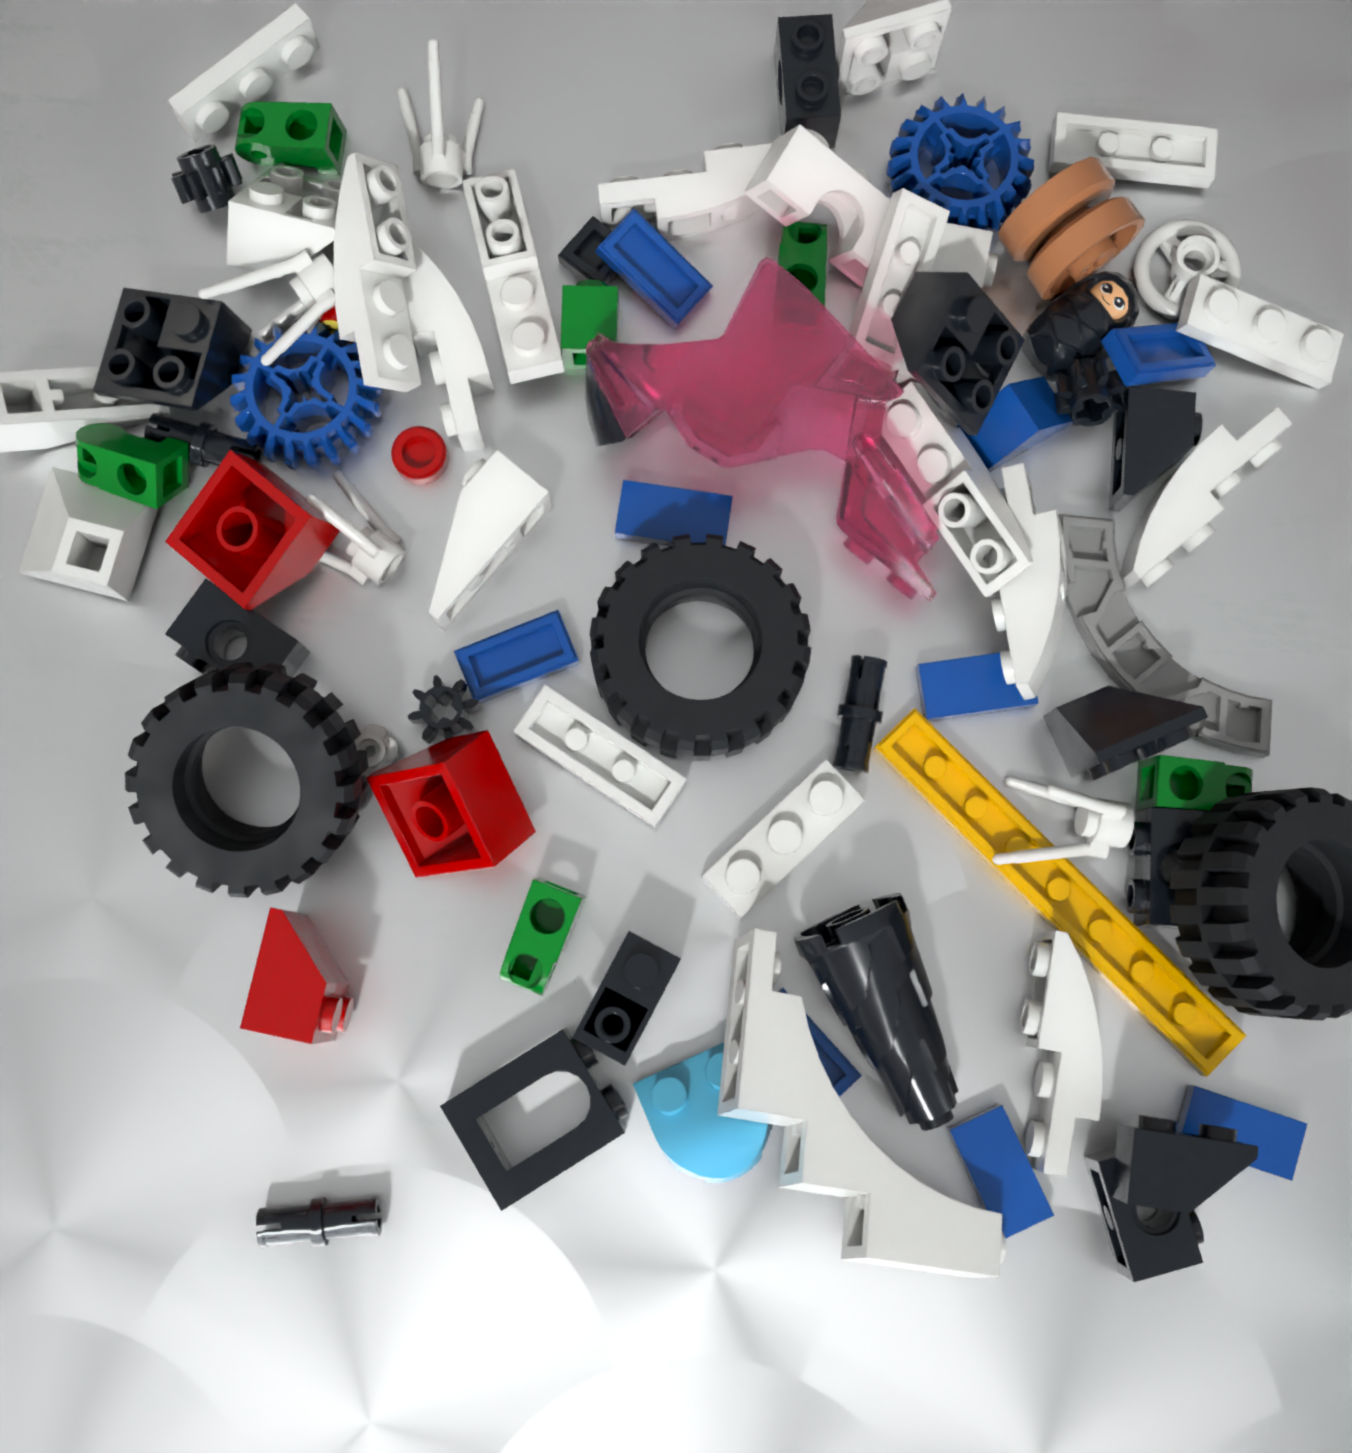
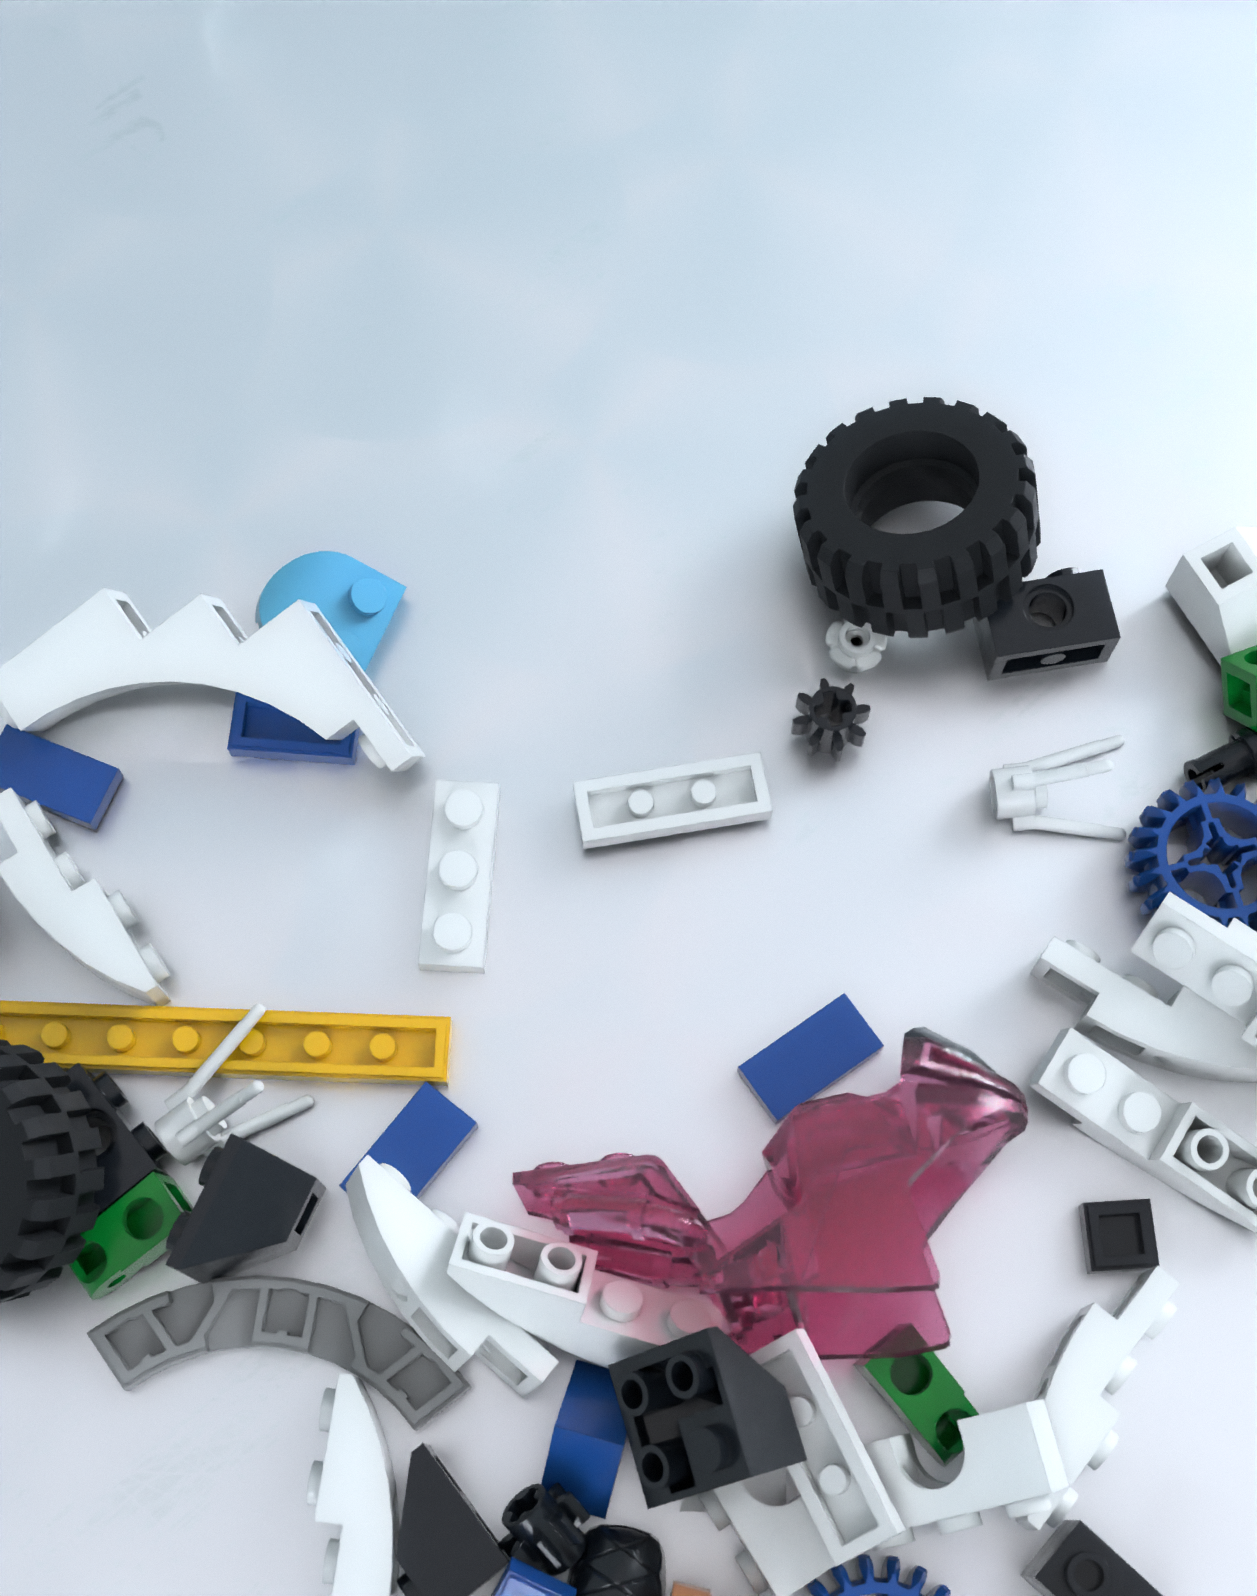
camera: 140 degrees right, 10 degrees down
red slope [165,450,340,611] -> none
red slope [240,907,354,1044] -> none
black pin [256,1196,382,1248] -> none
red slope [366,730,536,878] -> none
red tile [391,426,449,485] -> none
white slope [429,450,552,631] -> none
black panel [440,1028,630,1211] -> none
blue tile [454,610,580,704] -> none
green leg [499,877,587,996] -> none
green brick [560,280,619,370] -> none
black slope [572,931,681,1066] -> none
black tyre [589,534,811,761] -> none
blue tile [595,208,713,328] -> none
black cone [794,893,959,1131] -> none
black pin [832,655,888,773] -> none

